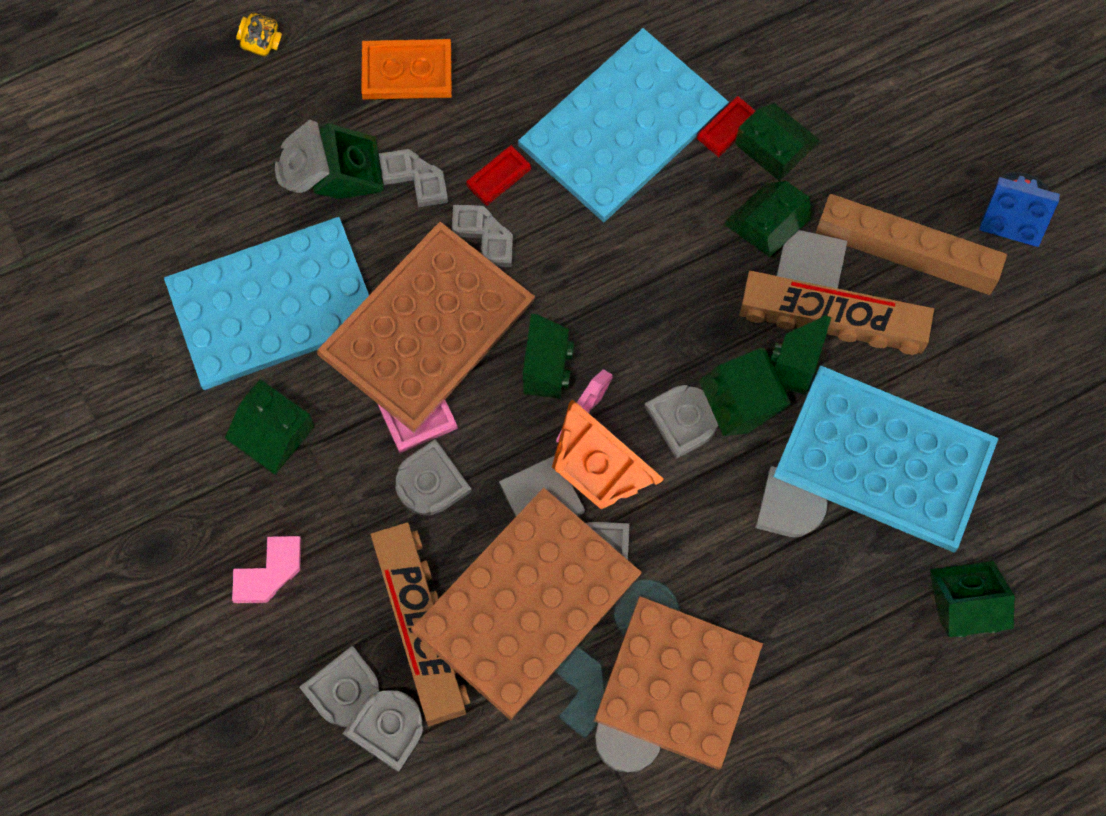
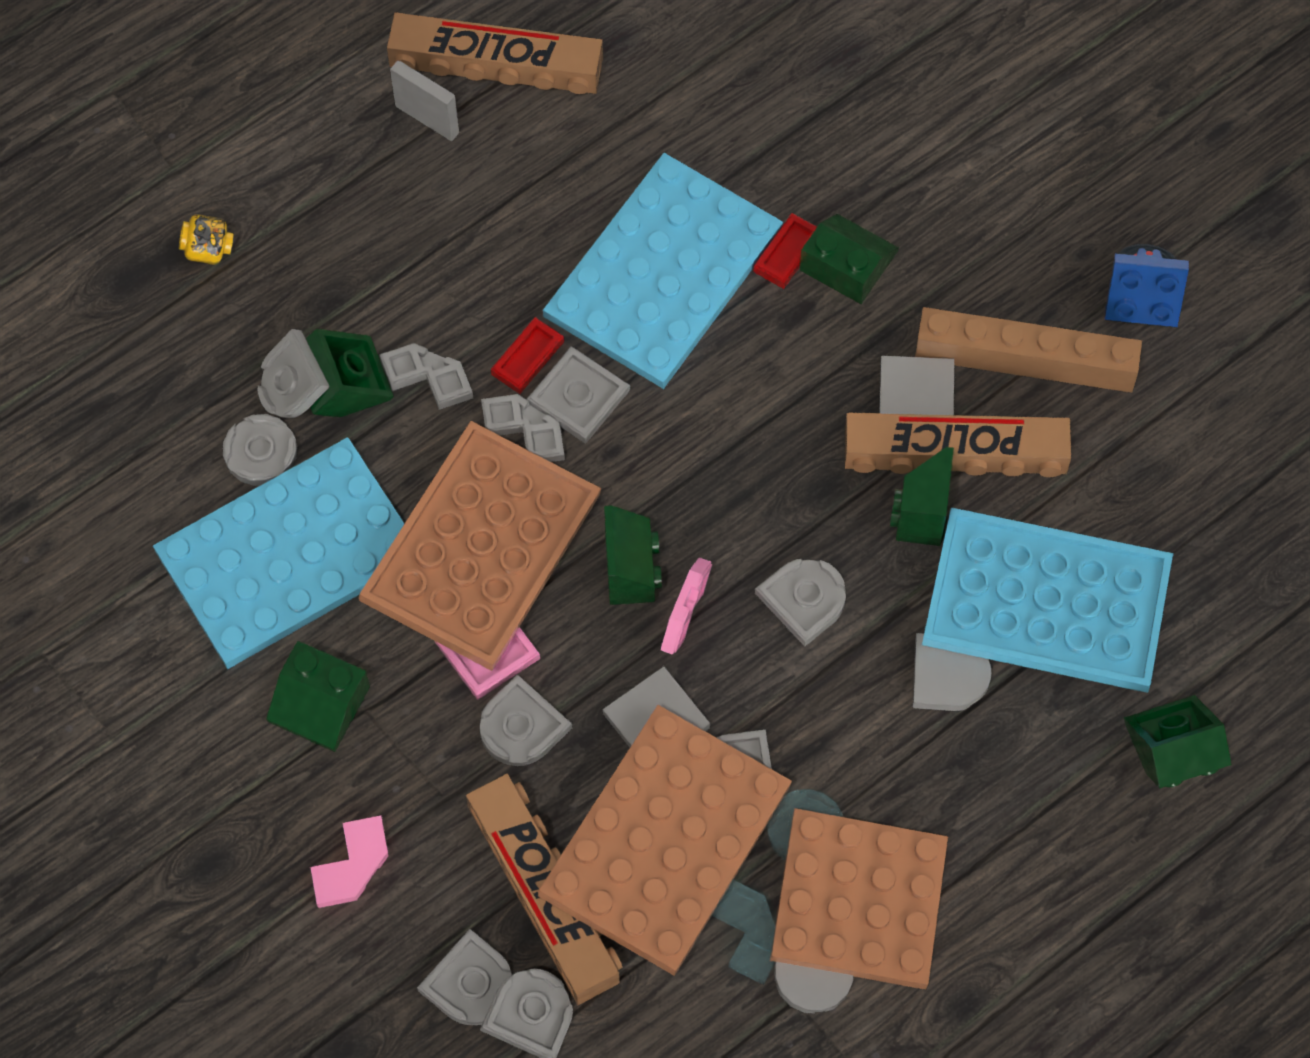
camera: 10 degrees left, 5 degrees down
orange plate [362,39,452,99] -> none
orange wing [552,400,664,509] -> none
dark green slope [699,348,791,436] -> none
dark green slope [724,181,811,258] -> none
none -> light grey tile [223,414,297,486]
none -> light grey tile [527,346,630,444]

